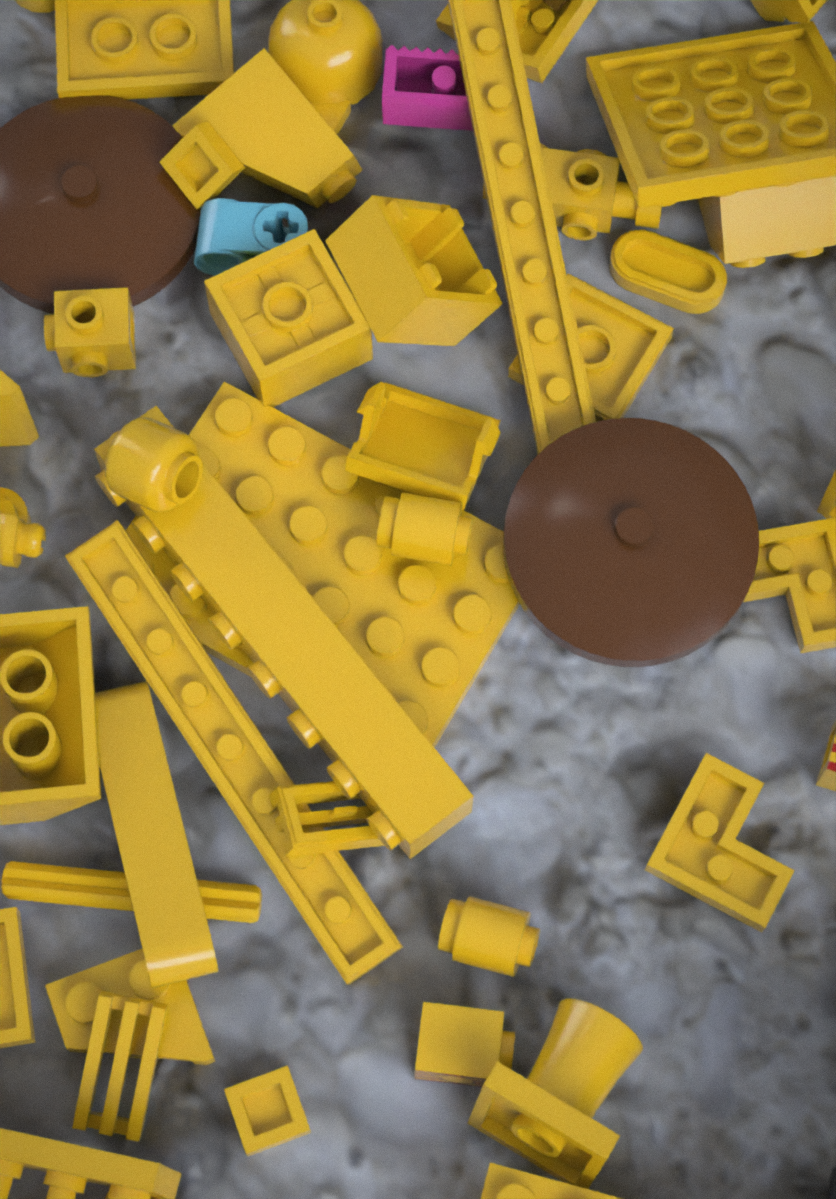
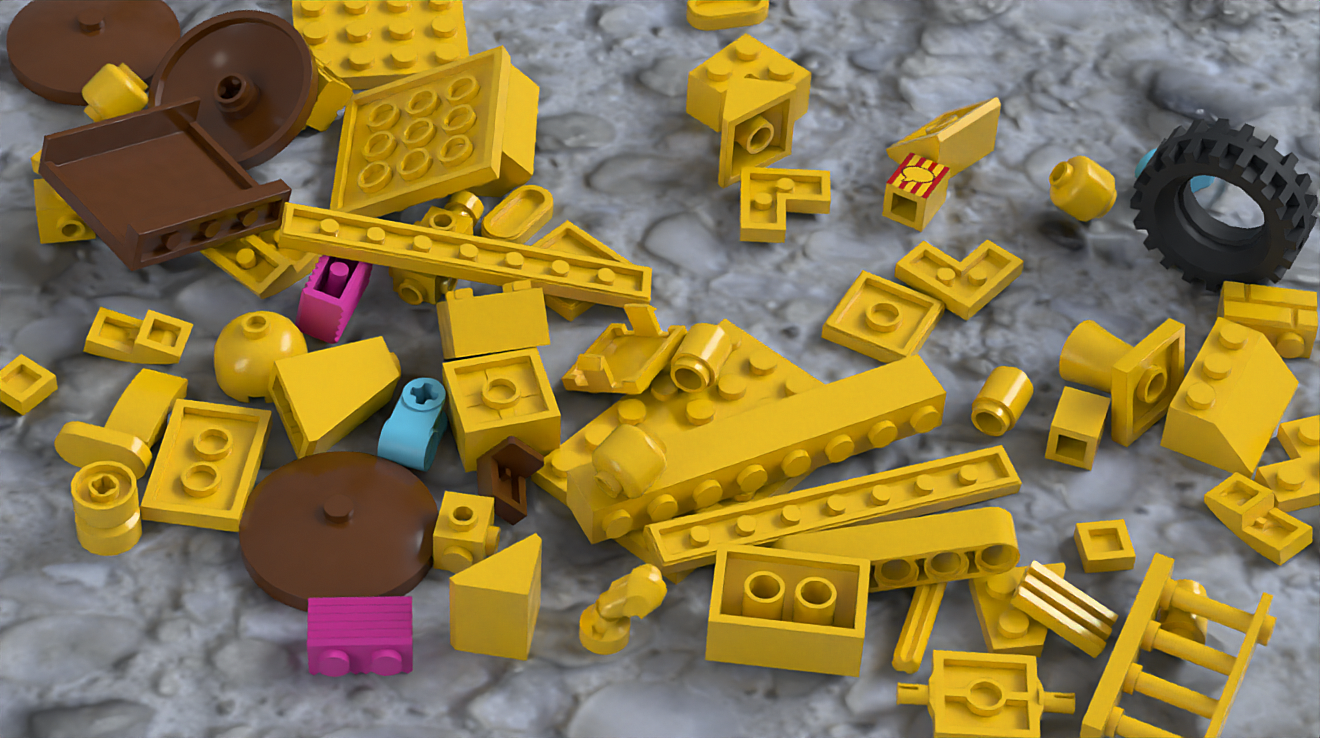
camera: 80 degrees left, 25 degrees down
yellow tile [159,120,245,209] -> none
yellow tile [269,781,384,857] -> none
reddish brown dish [503,418,759,667] -> none
none -> reddish brown bracket [476,436,544,526]
none -> yellow tile [821,270,946,364]

